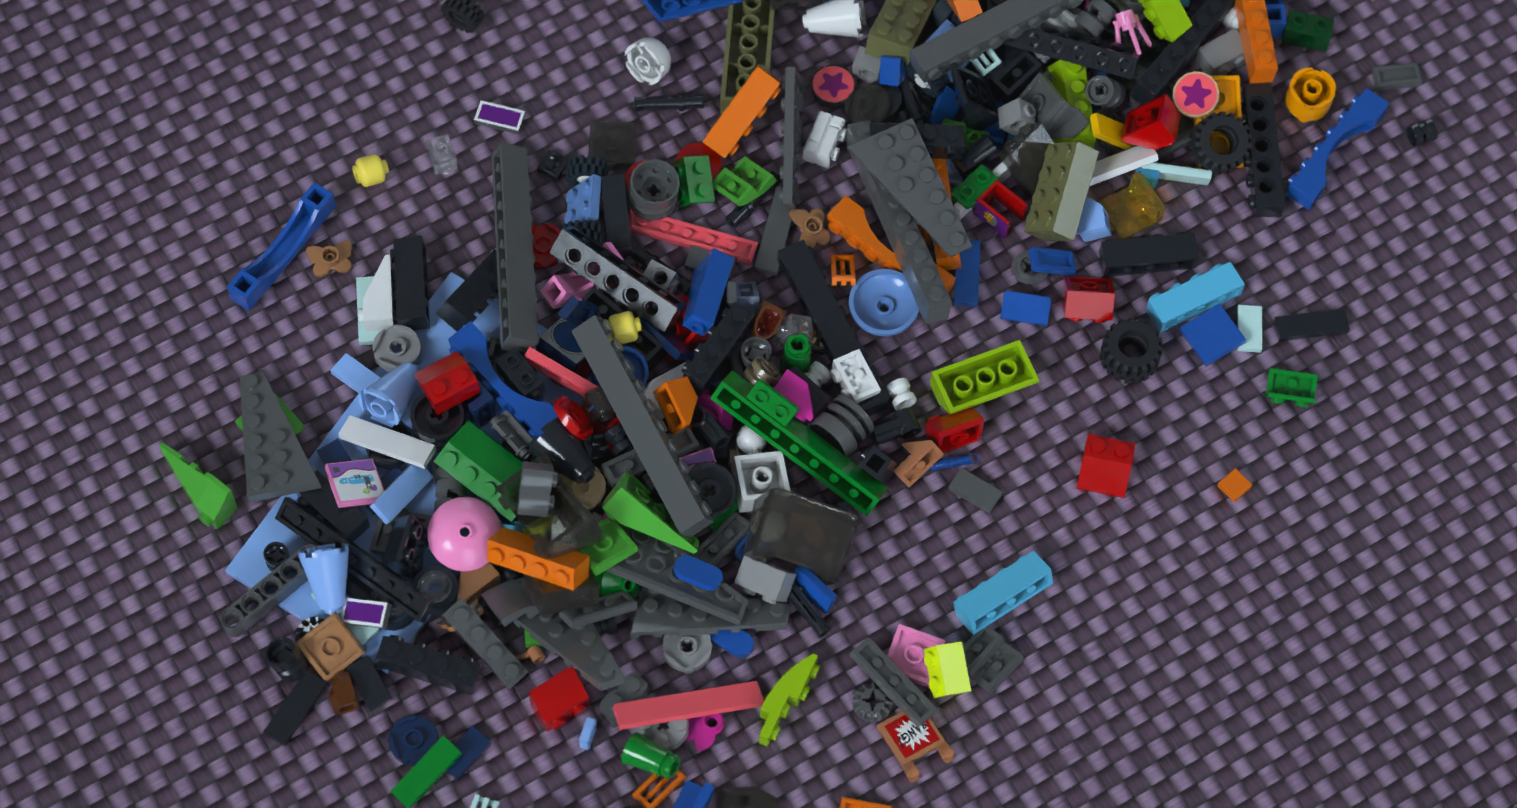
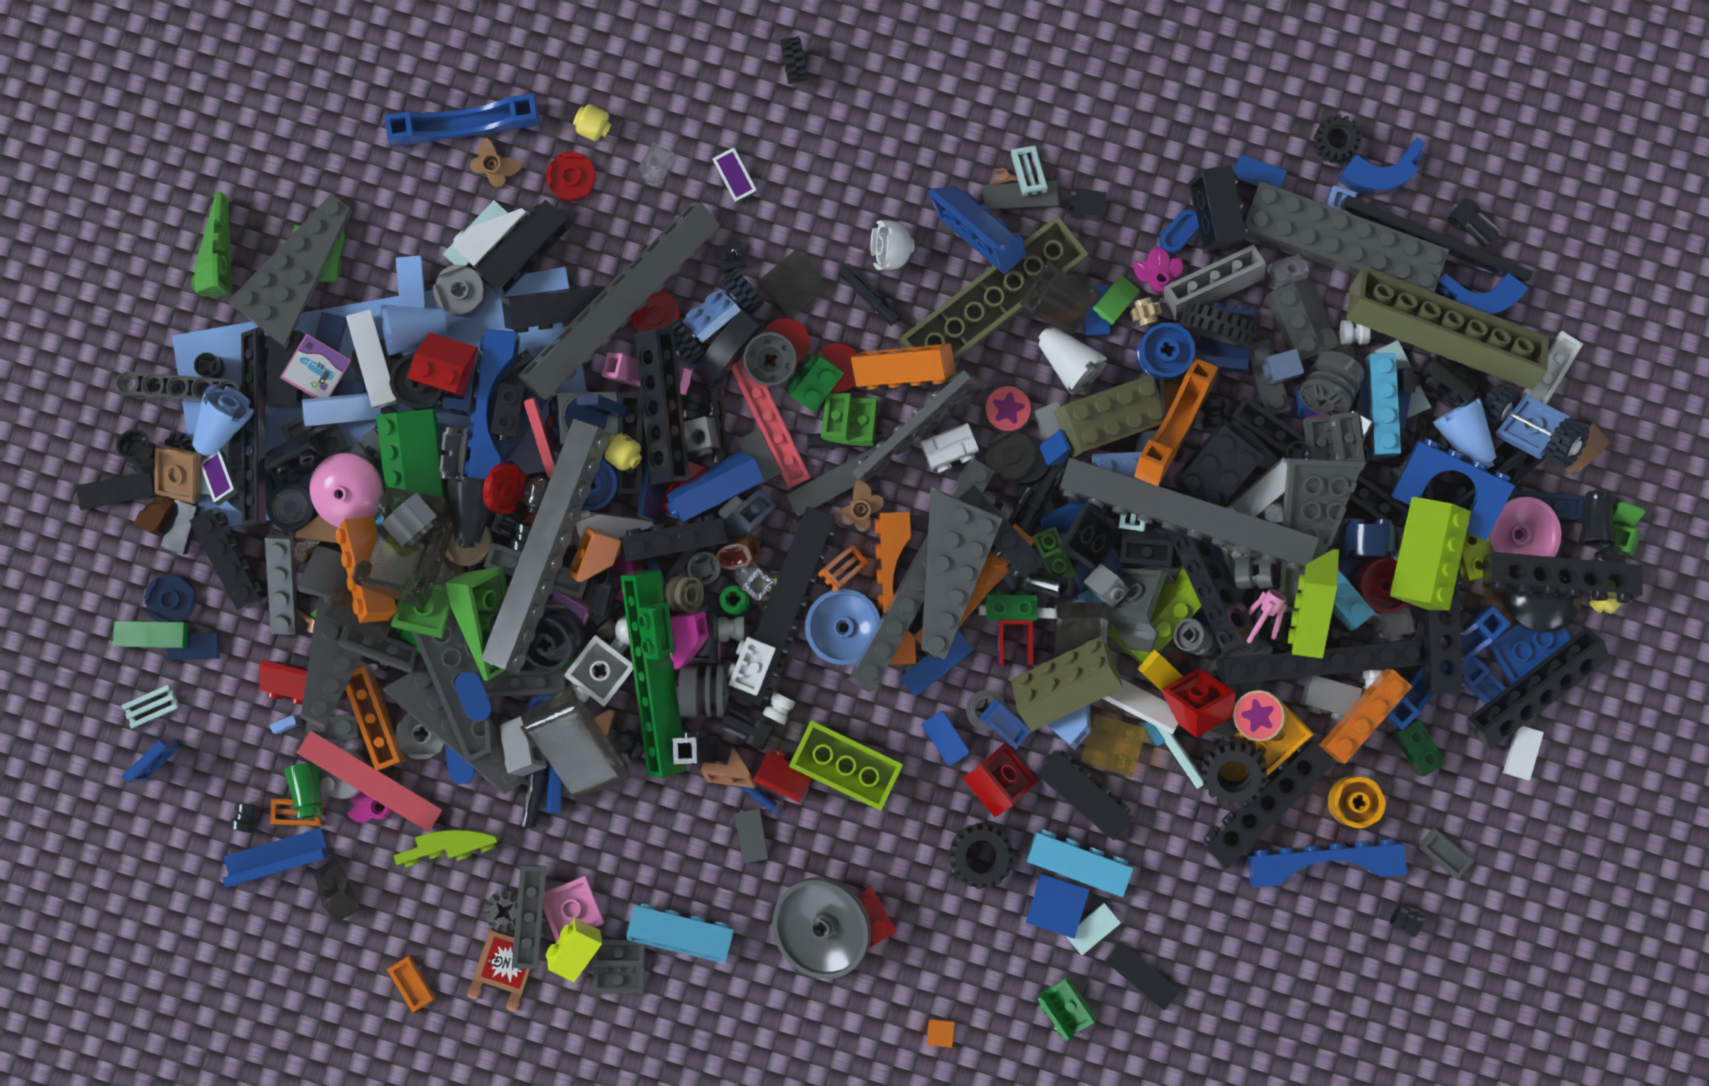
camera: 50 degrees right, 20 degrees up
none -> orange brick [346,666,406,771]
none -> red tile [546,151,596,202]
none -> dark grey dish [772,877,871,979]

